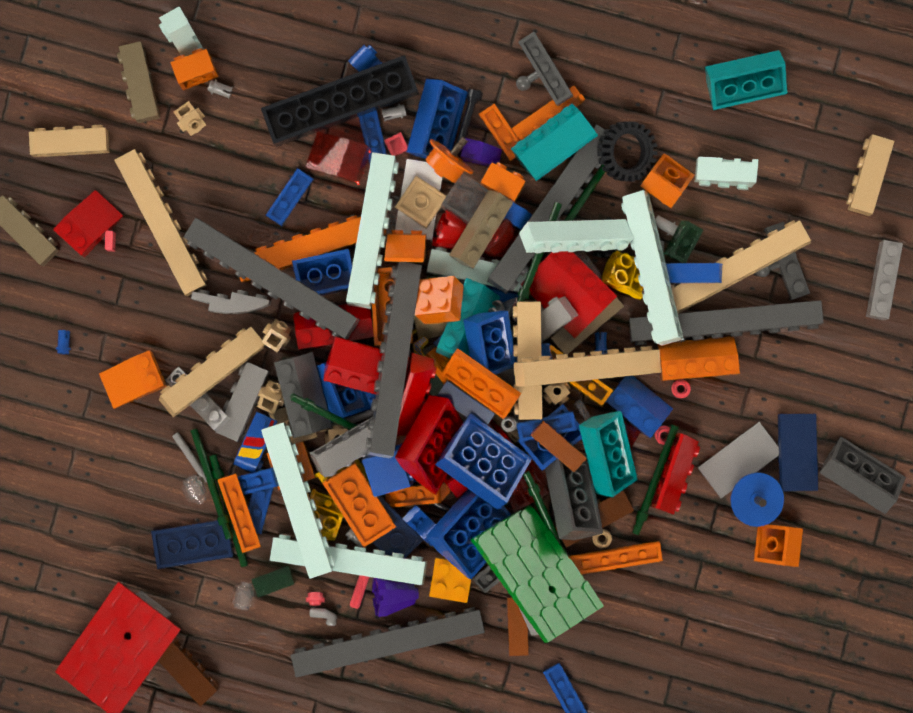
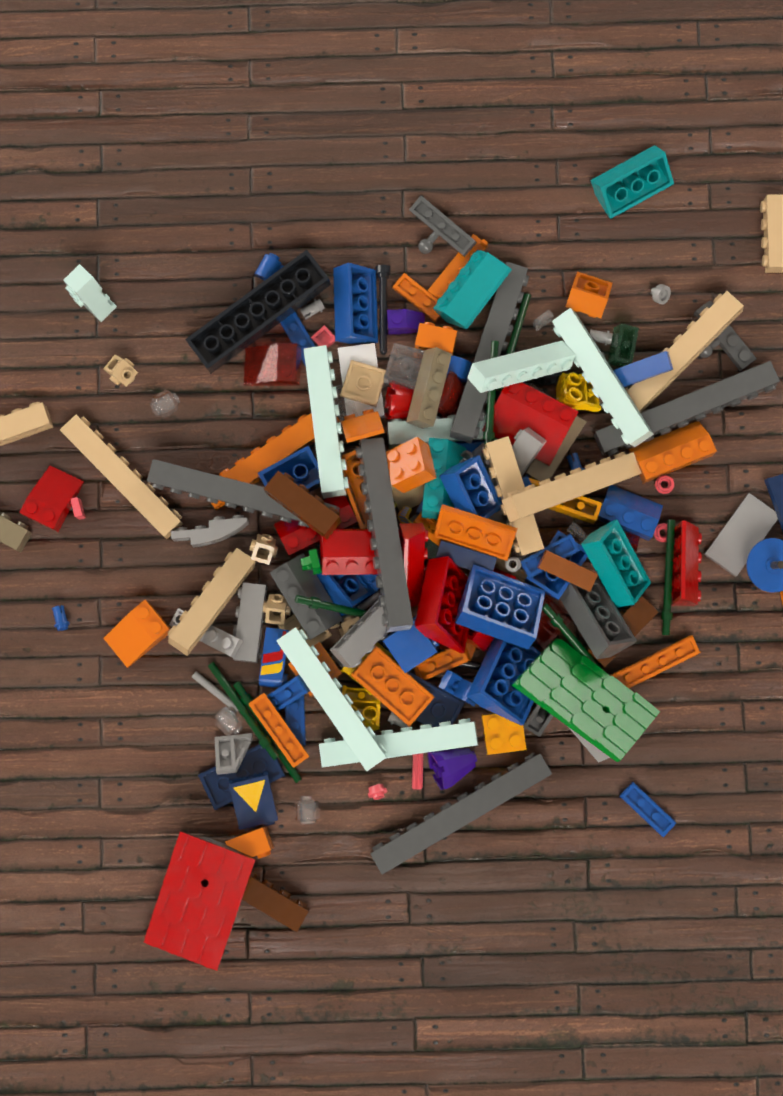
camera: 15 degrees left, 5 degrees down
dark tan brick [117,41,160,123] -> none
orange brick [170,48,219,91] -> none
light grey pin [208,79,233,99] -> none
clear green brick [251,565,296,598] -> none
blue tile [266,168,314,226] -> none
light grey arm [309,608,338,626] -> none
orange piece [425,137,473,183] -> none
dark orange tile [507,597,529,656] -> none
tan brick [542,382,571,406] -> none
tan plate [592,529,612,548] -> none
black tyre [597,122,658,182] -> none
light aqua wedge [694,157,758,190] -> none
none -> clear head [150,390,180,418]
none -> light grey wing [215,733,253,775]
none -> orange slope [225,826,274,859]
none -> dark blue brick [229,771,278,831]
none -> reddish brown brick [264,471,342,540]
none -> green tile [300,549,321,575]
none -> clear tile [533,310,554,331]
none -> light grey tile [651,284,671,304]

